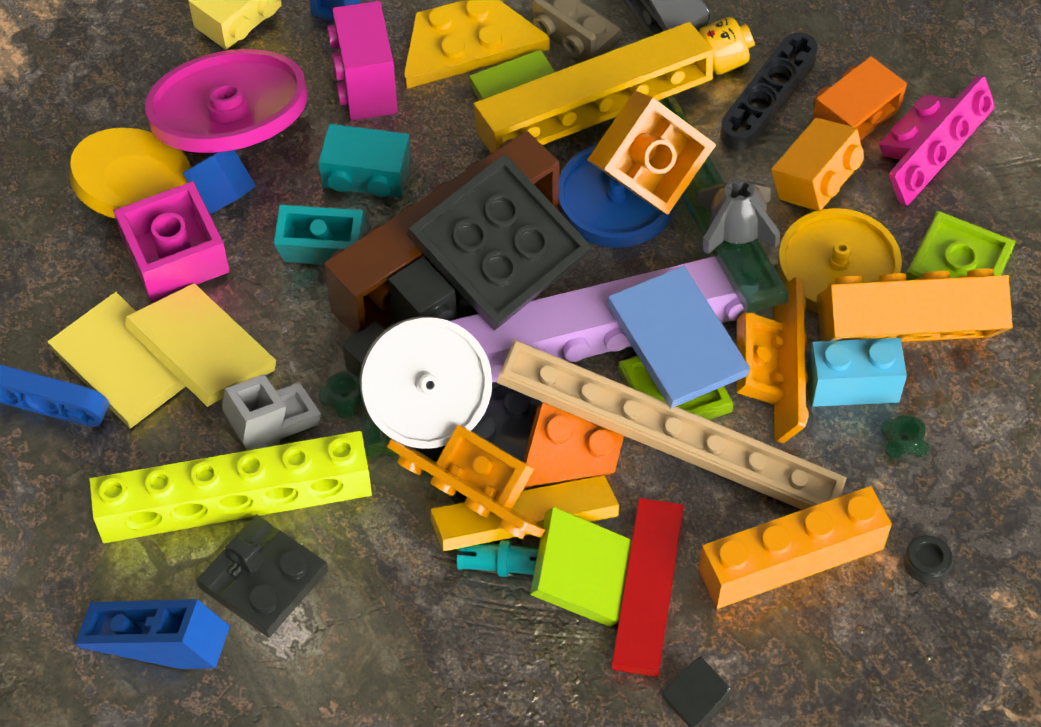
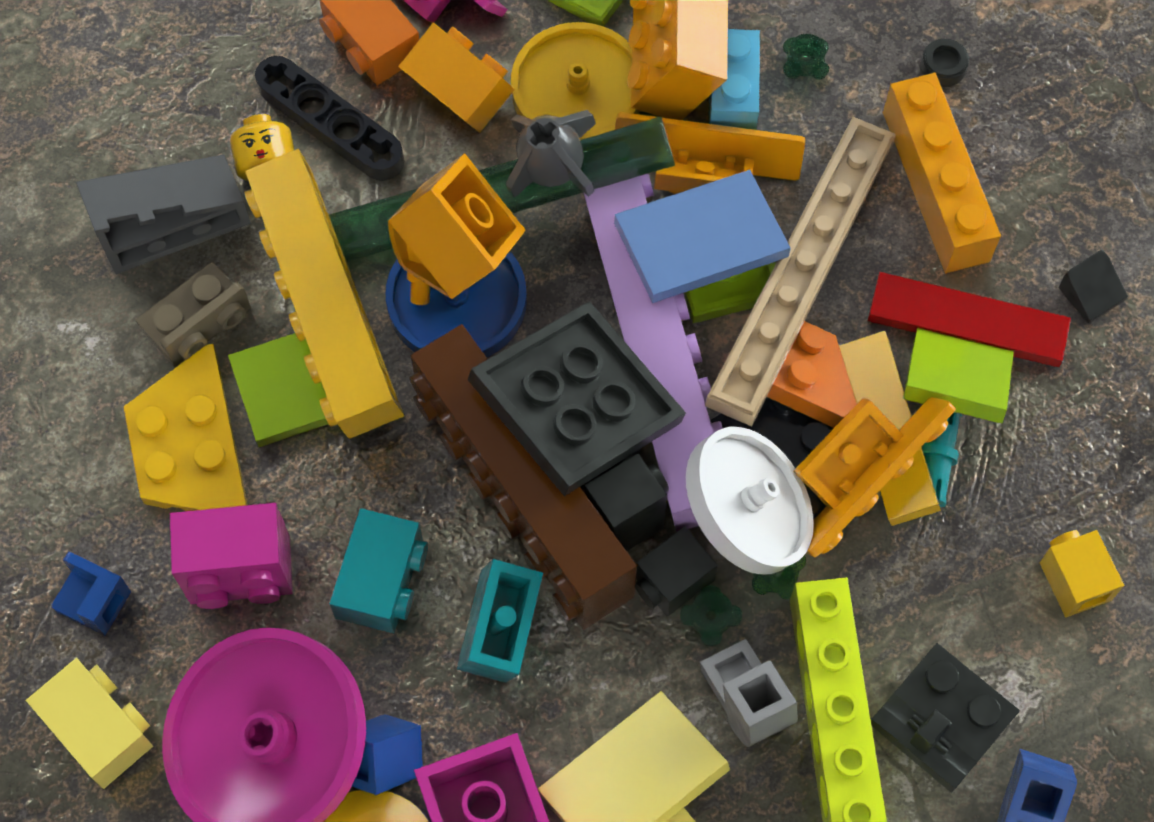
camera: 85 degrees left, 10 degrees up
none -> yellow brick [1039,530,1125,618]

